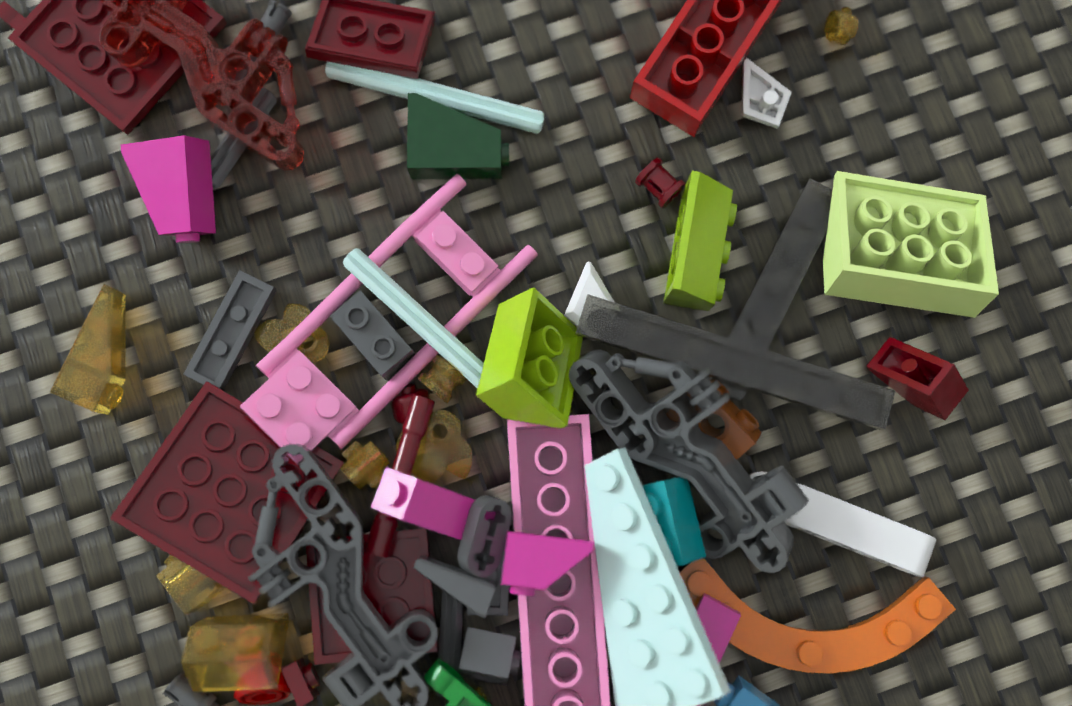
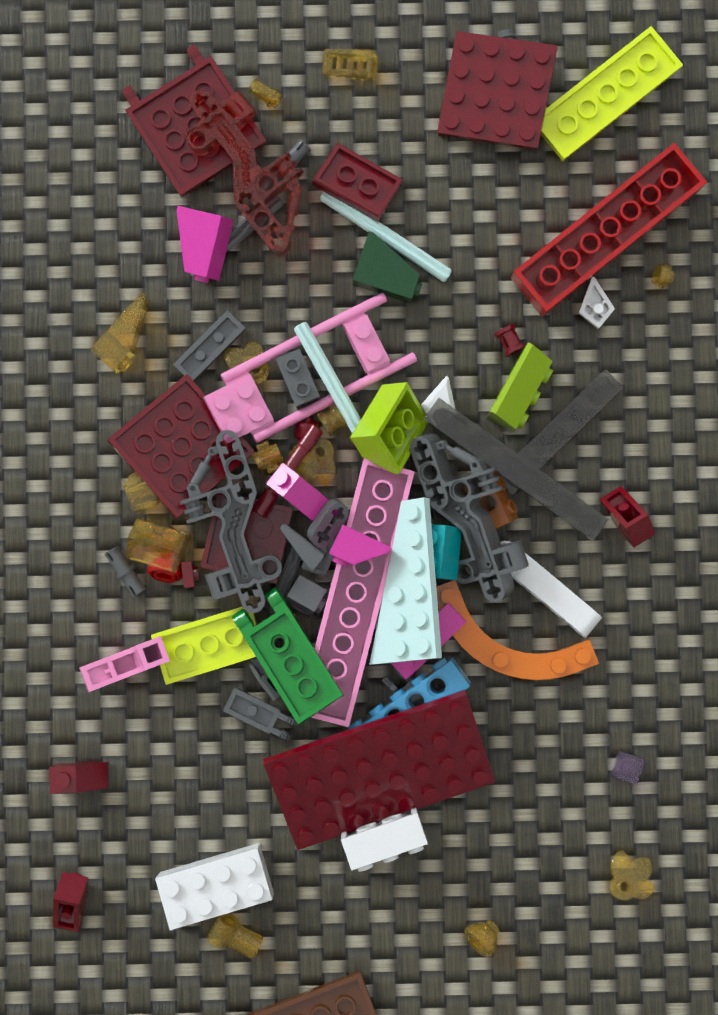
camera: 20 degrees right, 5 degrees up
yellowish green slope [823,171,999,318] -> none

